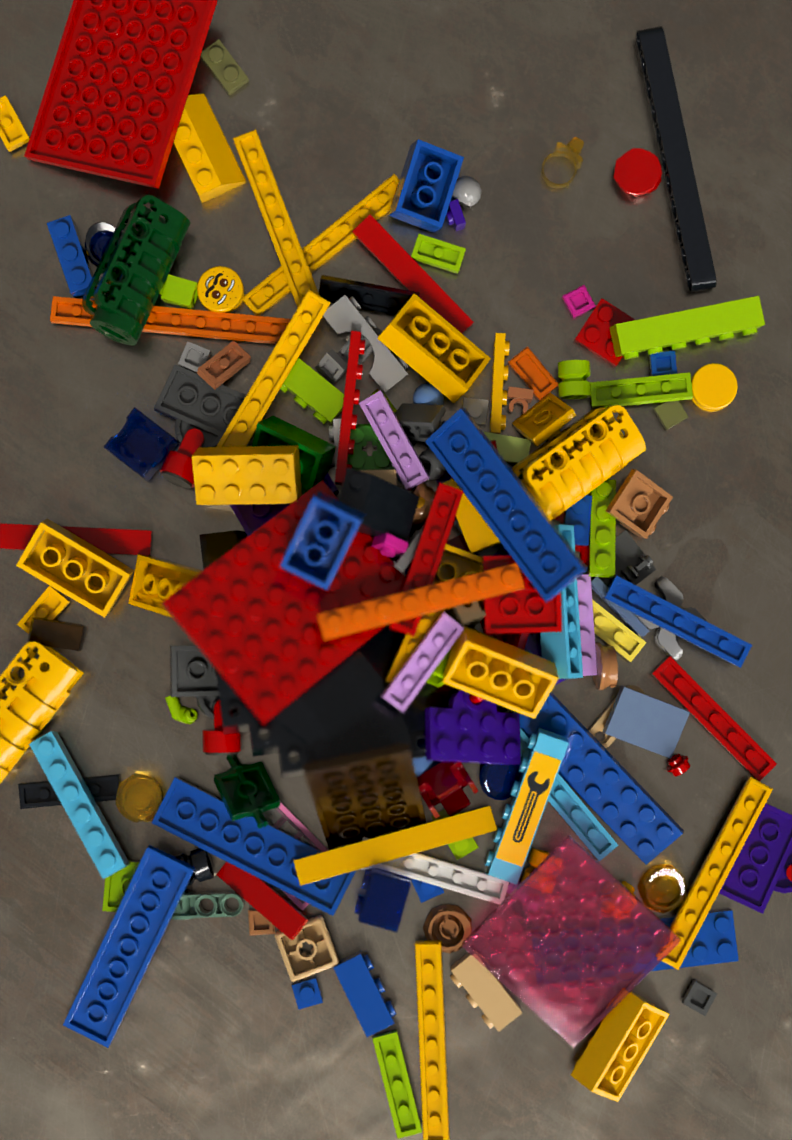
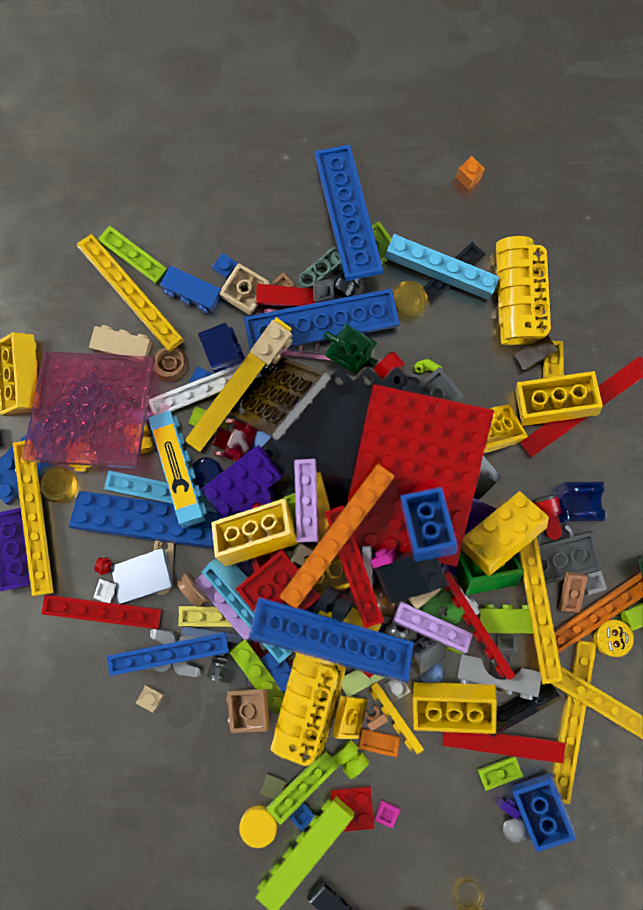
camera: 150 degrees right, 5 degrees down
none -> white plate [94,579,116,603]
none -> tan plate [136,685,164,713]
none -> tan bracket [250,320,293,367]
none -> dark grey plate [313,279,334,303]
none -> black wheel [317,585,355,623]

